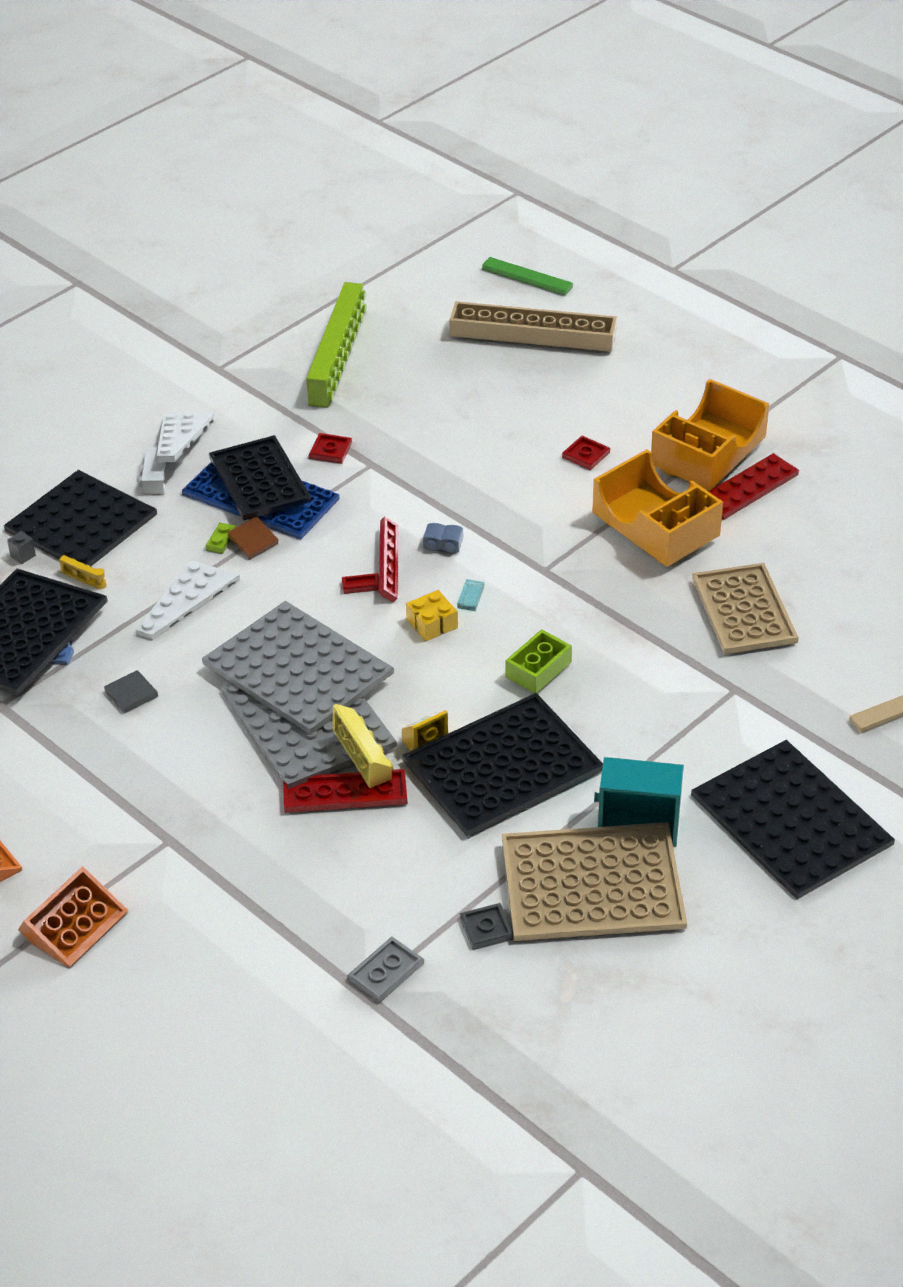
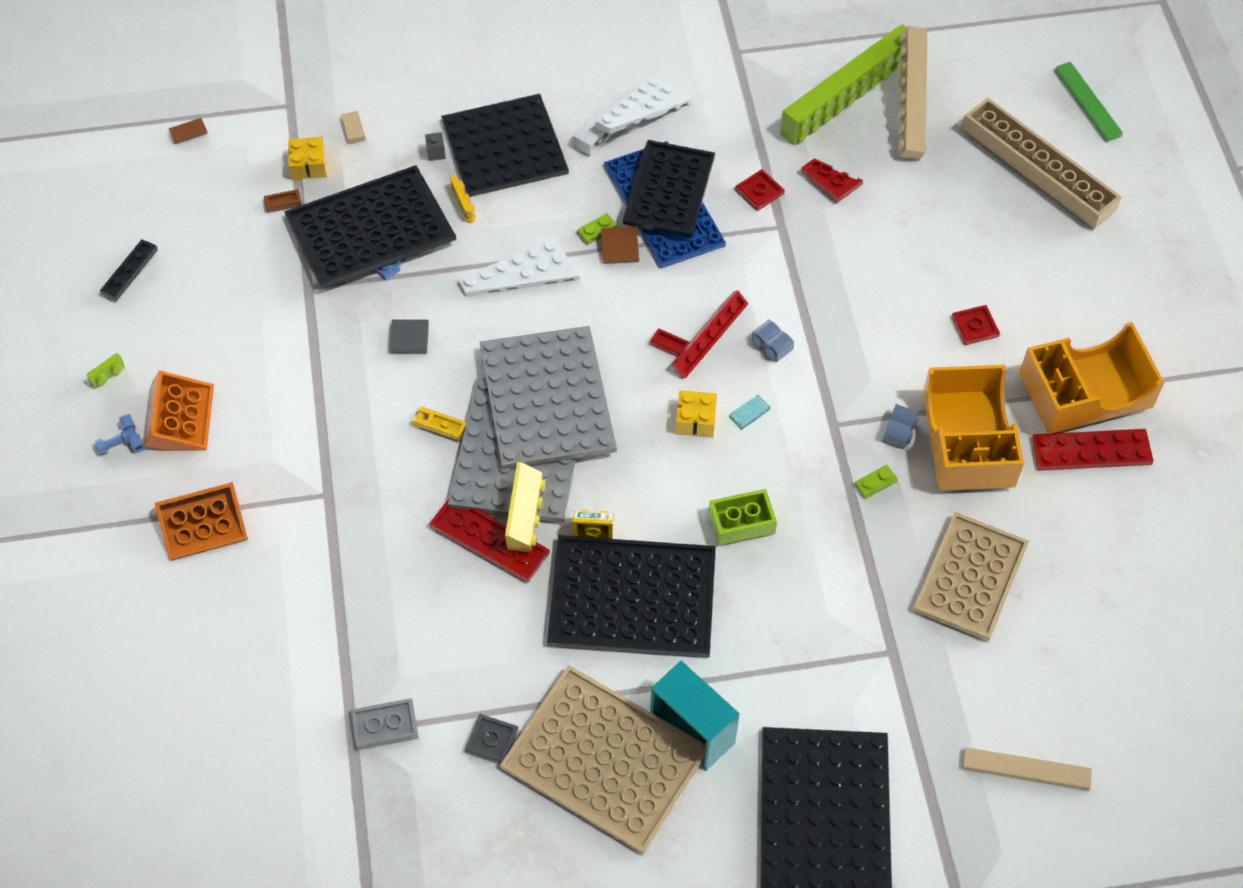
camera: 35 degrees right, 15 degrees up
none -> yellow plate [411,406,467,441]
none -> red wing [801,158,863,203]
none -> lime plate [854,464,898,499]
none -> sand blue brick [882,404,919,448]
none -> tan brick [898,26,928,160]

